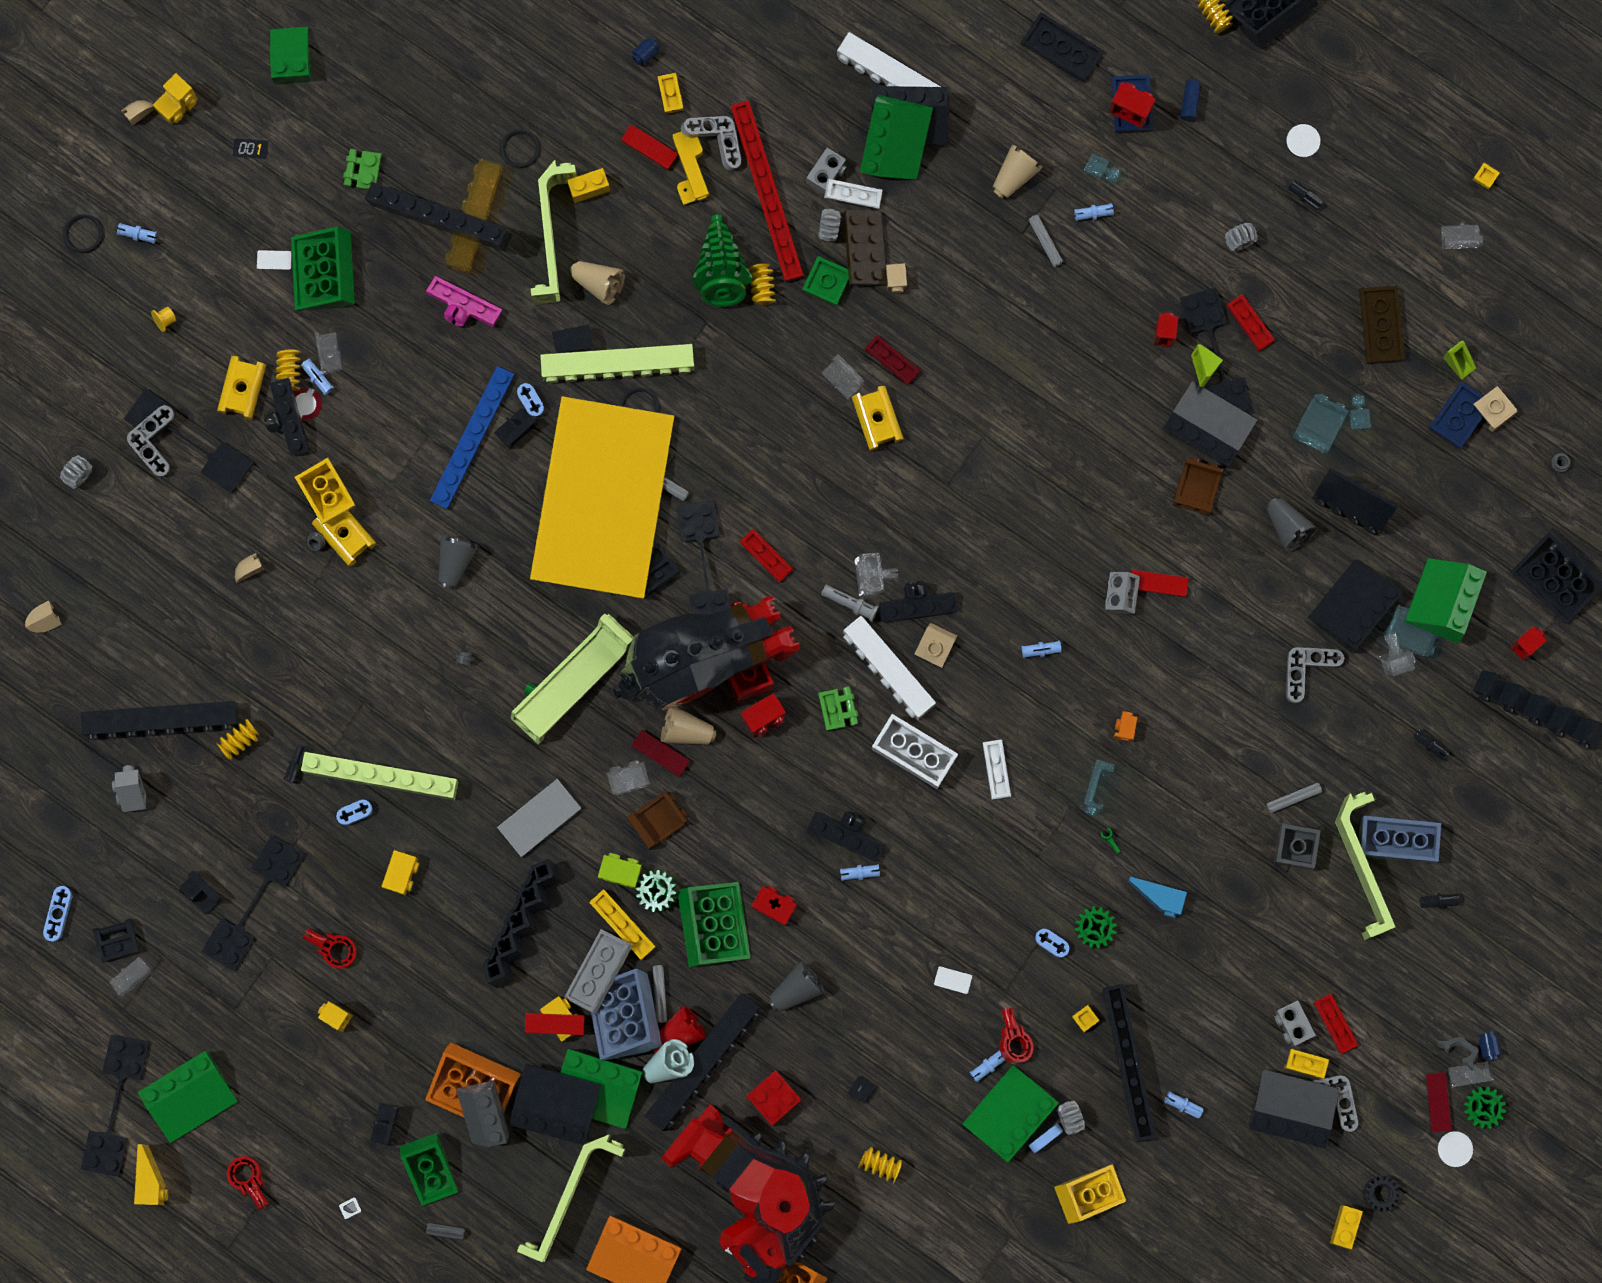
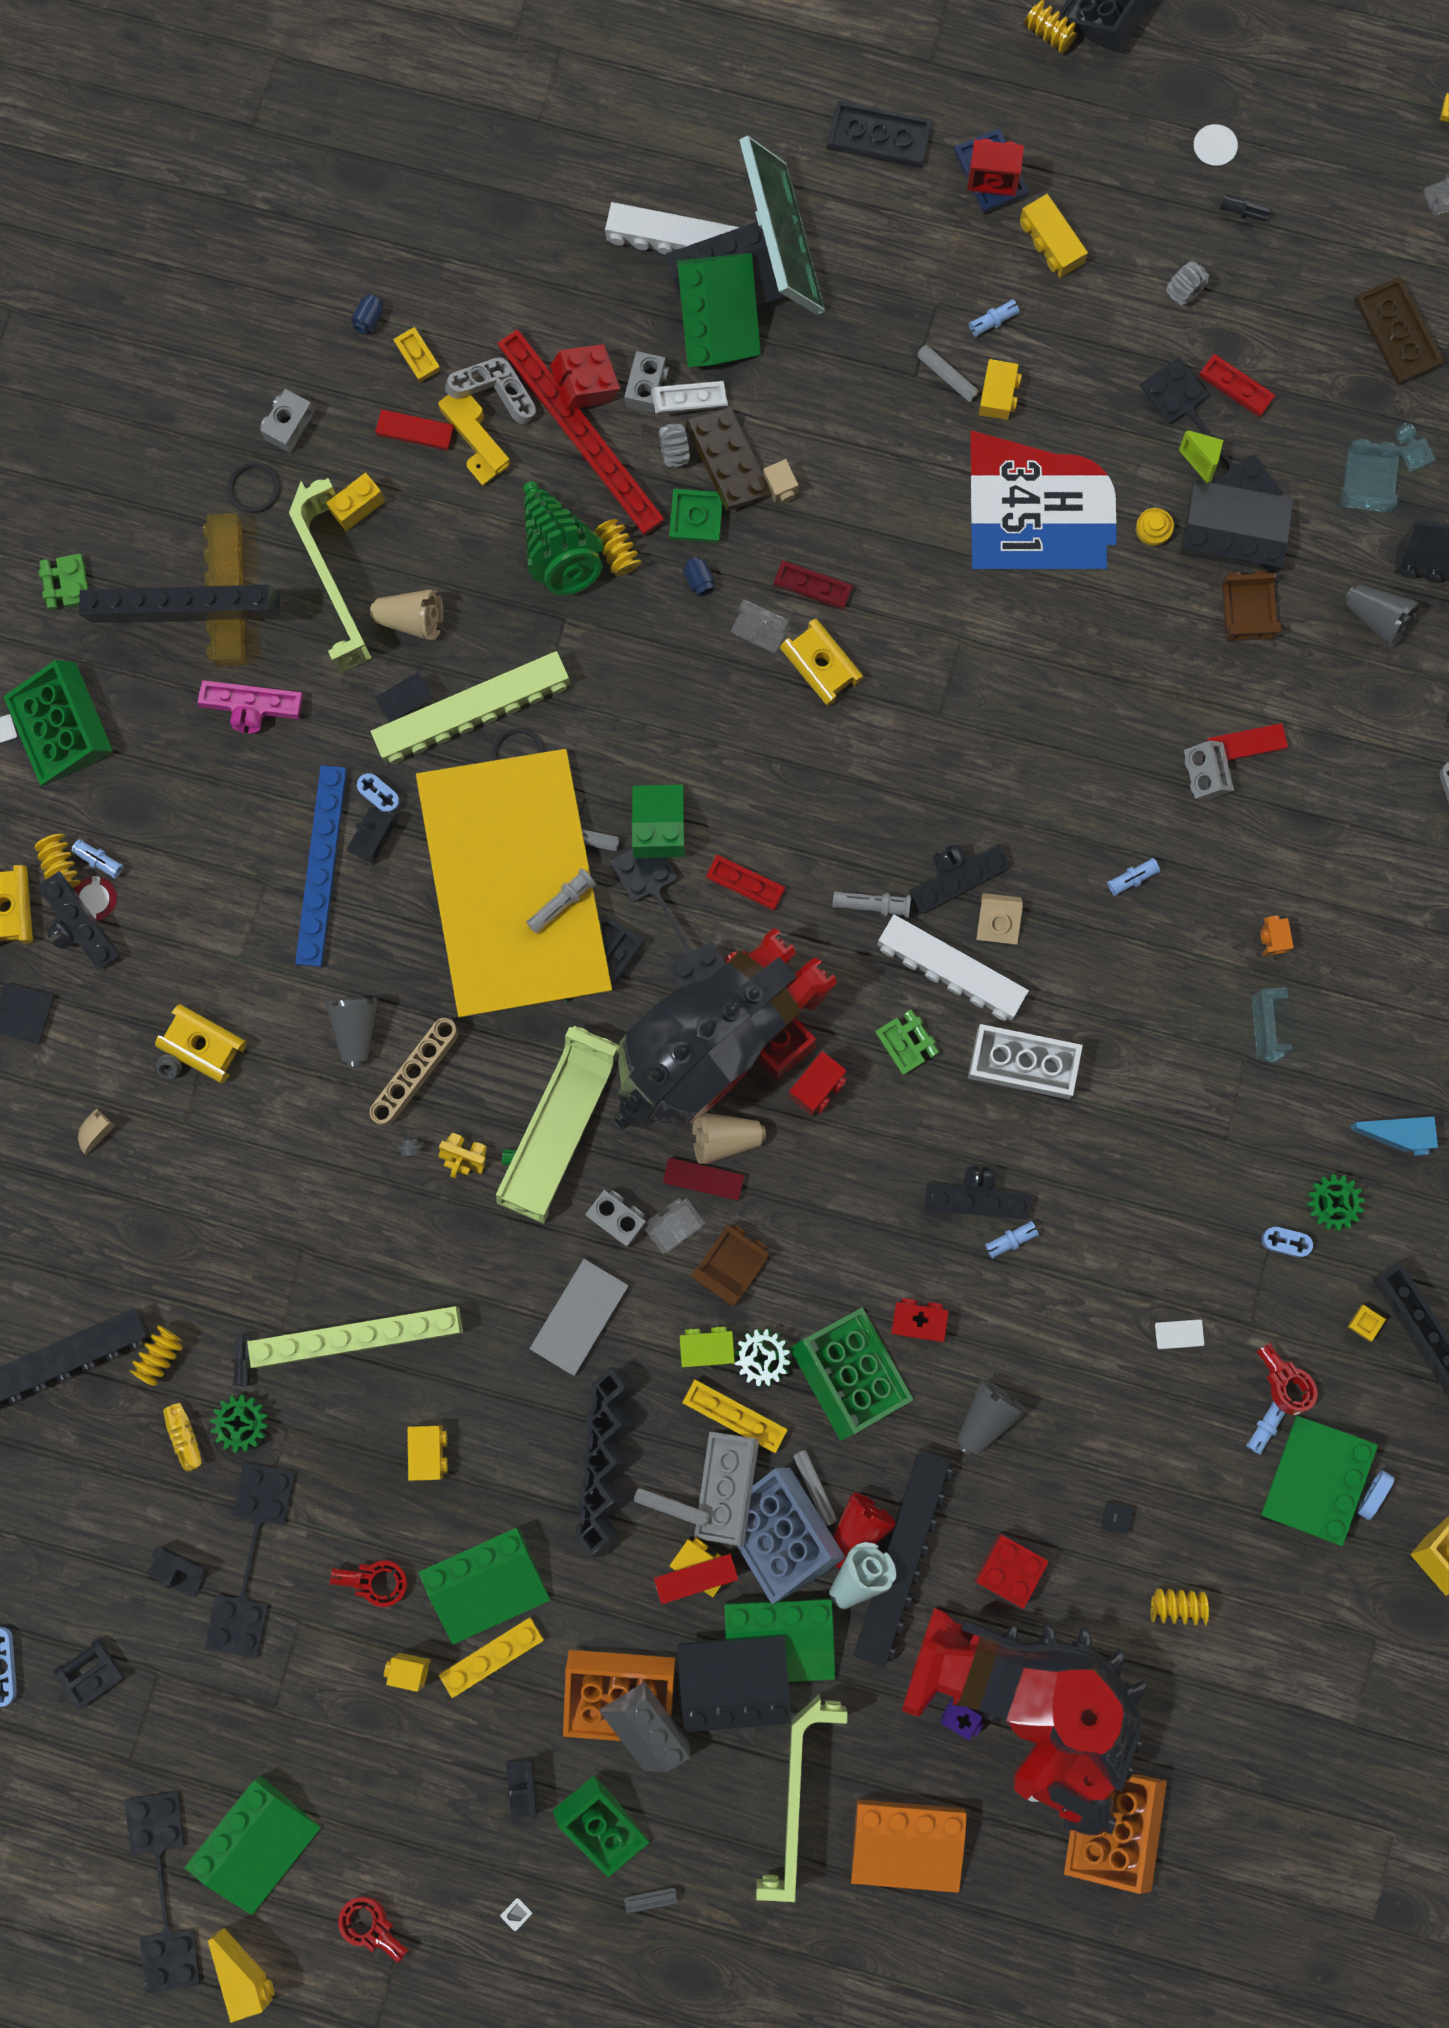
camera: 15 degrees left, 0 degrees up
clear panel [109,957,152,997] -> none
light grey brick [112,765,146,812] -> none
yellow slope [295,458,356,525] -> none
clear panel [315,332,342,374] -> none
light blue beam [336,800,373,826] -> none
clear brick [855,553,898,597] -> none
white tile [983,740,1011,800] -> none
tan cone [993,145,1043,198] -> none
light grey gear [1057,1101,1085,1135] -> none
clear light blue plate [1084,153,1121,183] -> none
green hand [1101,827,1121,854] -> none
red brick [1153,313,1178,347] -> none
dark blue brick [1180,80,1201,122] -> none
none -> yellow hinge [163,1403,202,1472]
none -> green gear [210,1395,269,1453]
none -> light grey brick [260,389,315,453]
none -> tan beam [370,1018,459,1126]
none -> green slope [418,1527,550,1644]
none -> yellow hips [439,1133,486,1179]
none -> yellow plate [439,1617,544,1698]
none -> light grey pin [526,868,596,934]
none -> red piece [550,344,620,410]
none -> light grey brick [585,1190,647,1248]
none -> green slope [632,784,685,858]
none -> light grey axle [634,1489,710,1527]
none -> dark blue brick [683,557,715,597]
none -> clear green door [740,136,825,315]
none -> dark purple brick [939,1697,983,1740]
none -> sticker [971,431,1117,569]
none -> yellow brick [979,359,1022,420]
none -> yellow brick [1020,194,1088,278]
none -> yellow plate [1136,508,1174,546]

